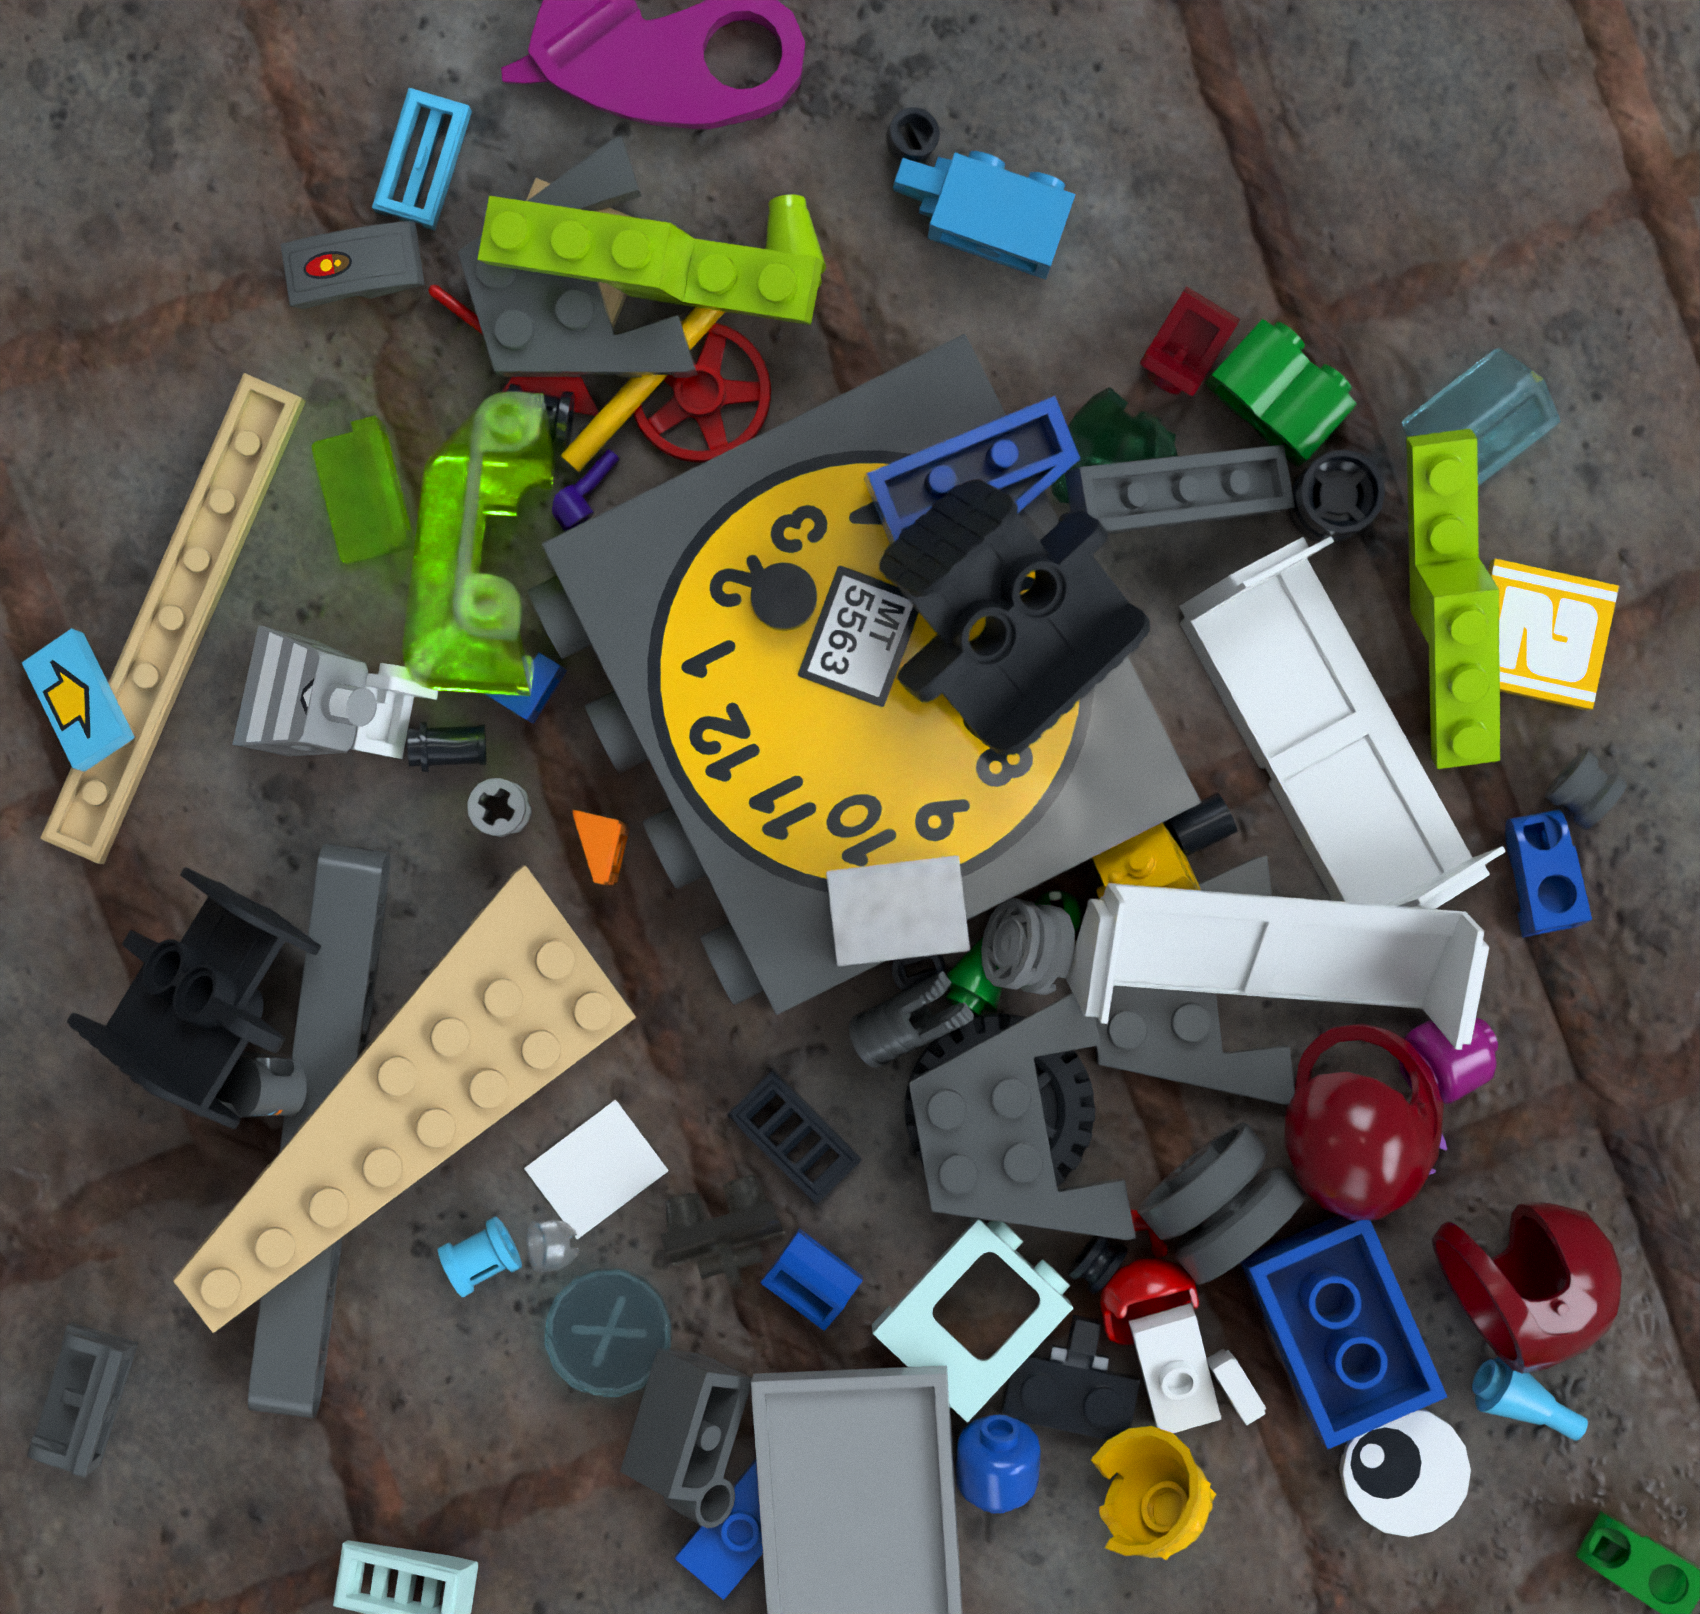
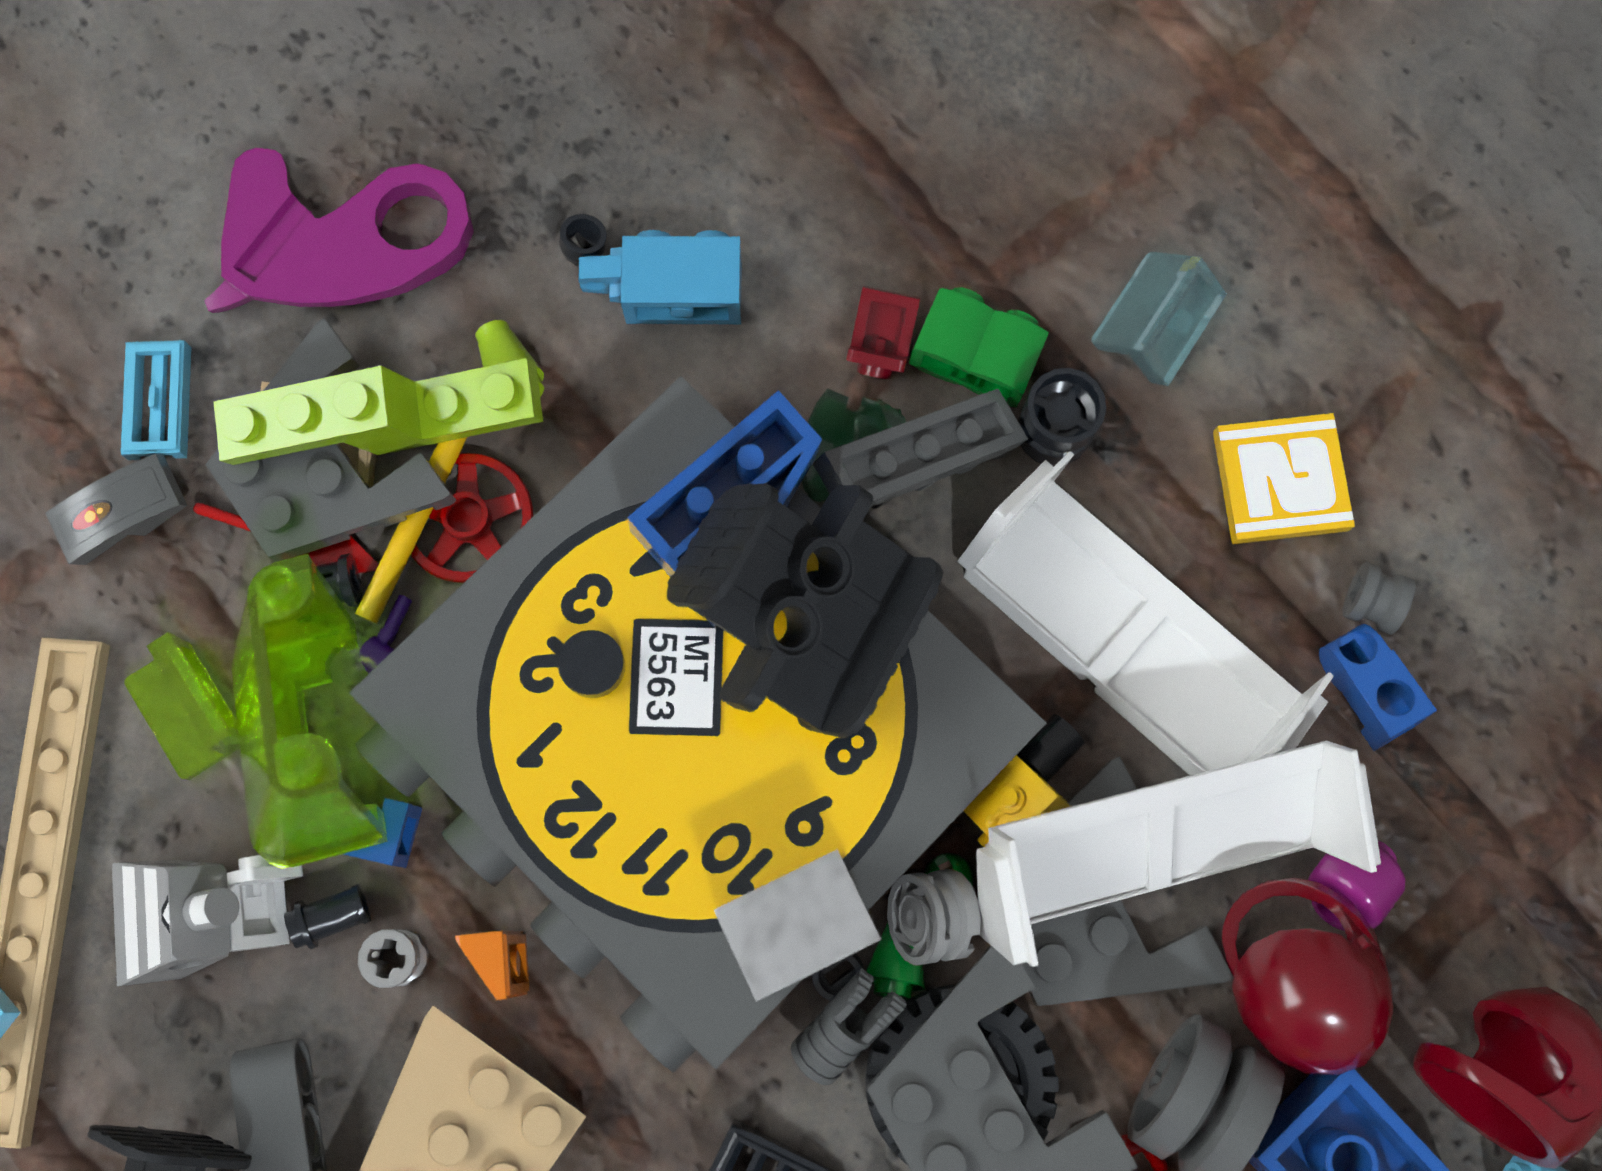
camera: 15 degrees left, 10 degrees down
lime bracket [1406,428,1500,769] -> none

